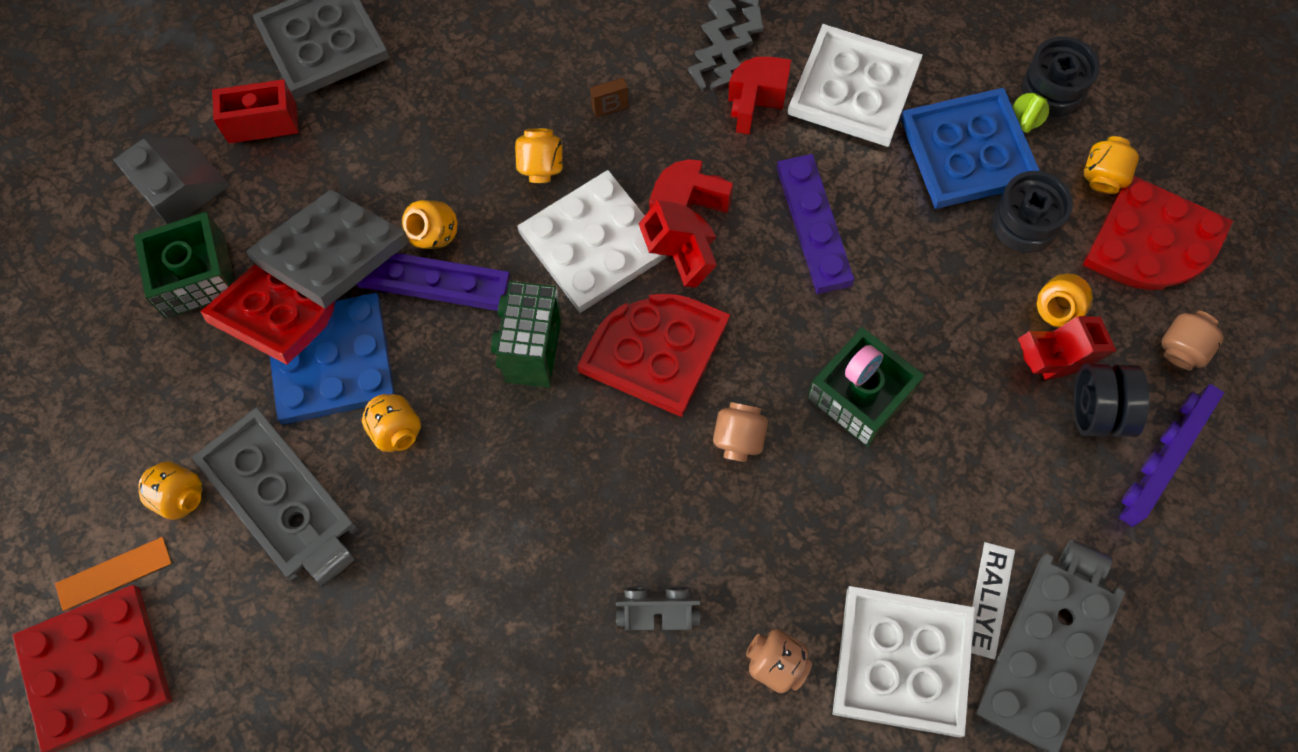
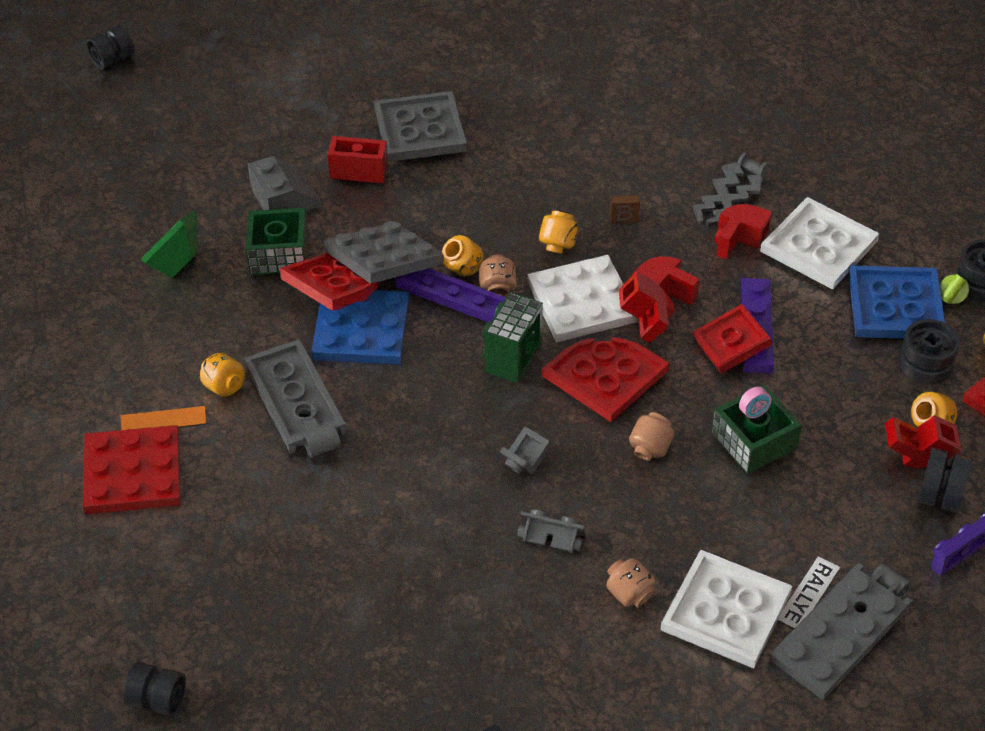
camera: 15 degrees right, 20 degrees down
light orange head [361,394,421,452] -> none
none -> green slope [141,210,198,278]
none -> nougat head [479,254,517,297]
none -> dark grey bracket [500,426,553,475]
none -> red tile [691,304,773,374]

